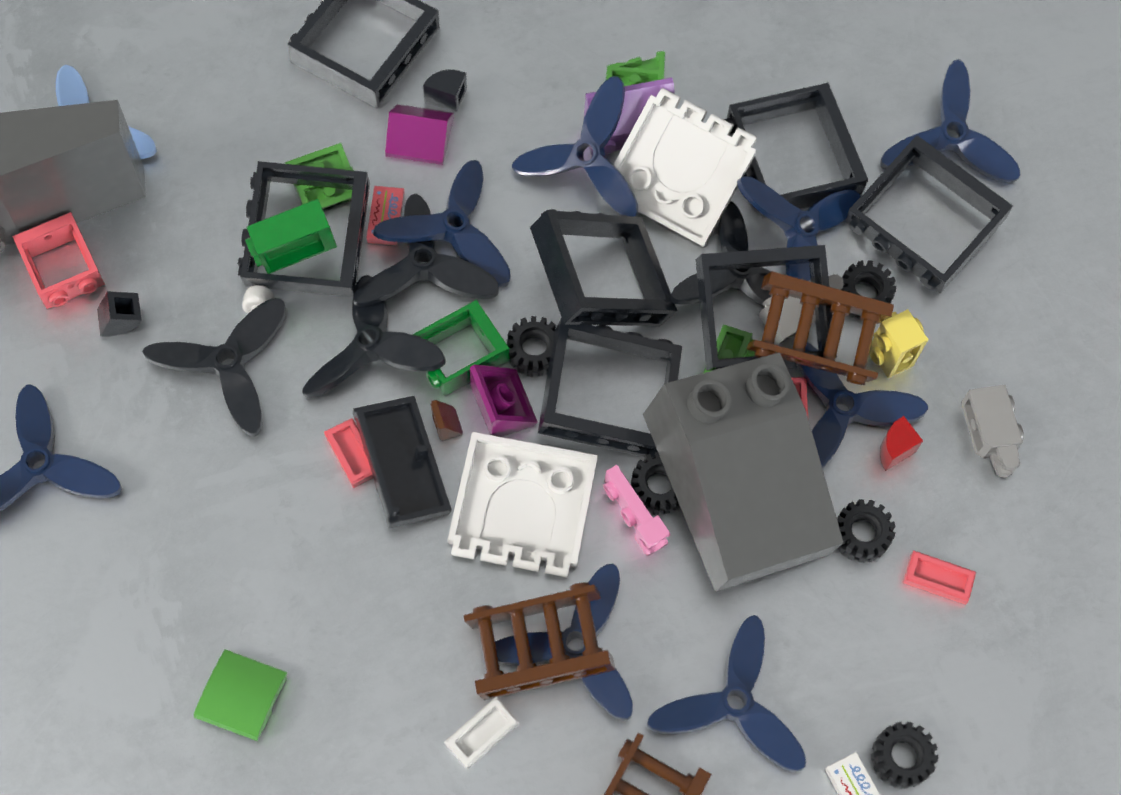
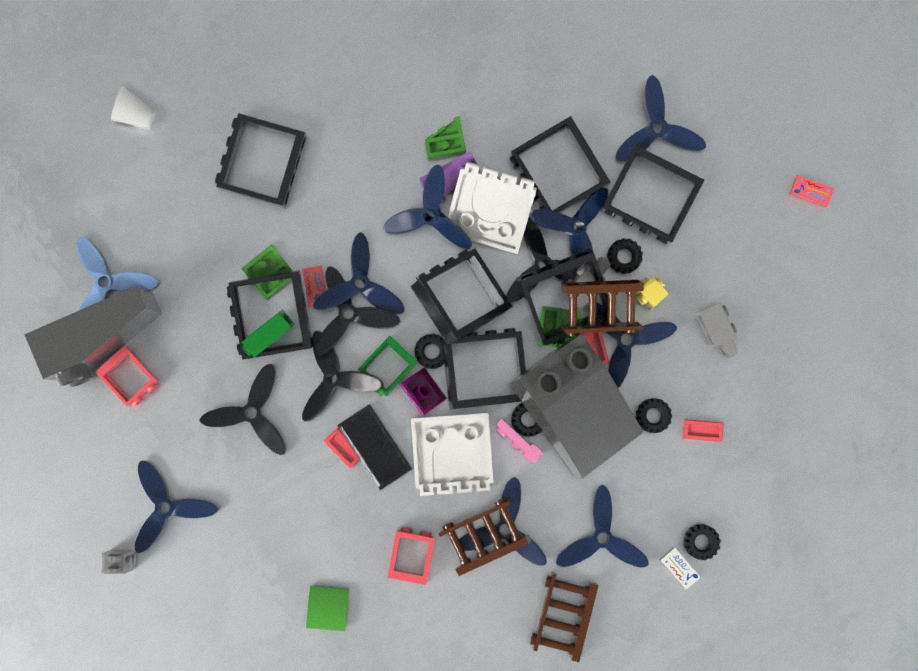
camera: 10 degrees left, 20 degrees up
black brick [97,291,142,337] -> none
white piece [242,285,274,313] -> none
magenta slope [385,104,454,165] -> none
black brick [423,69,467,112] -> none
reddish brown slope [430,400,463,441] -> none
white tile [445,697,519,770] -> none
red brick [880,416,923,471] -> none
none -> coral window [387,527,435,585]

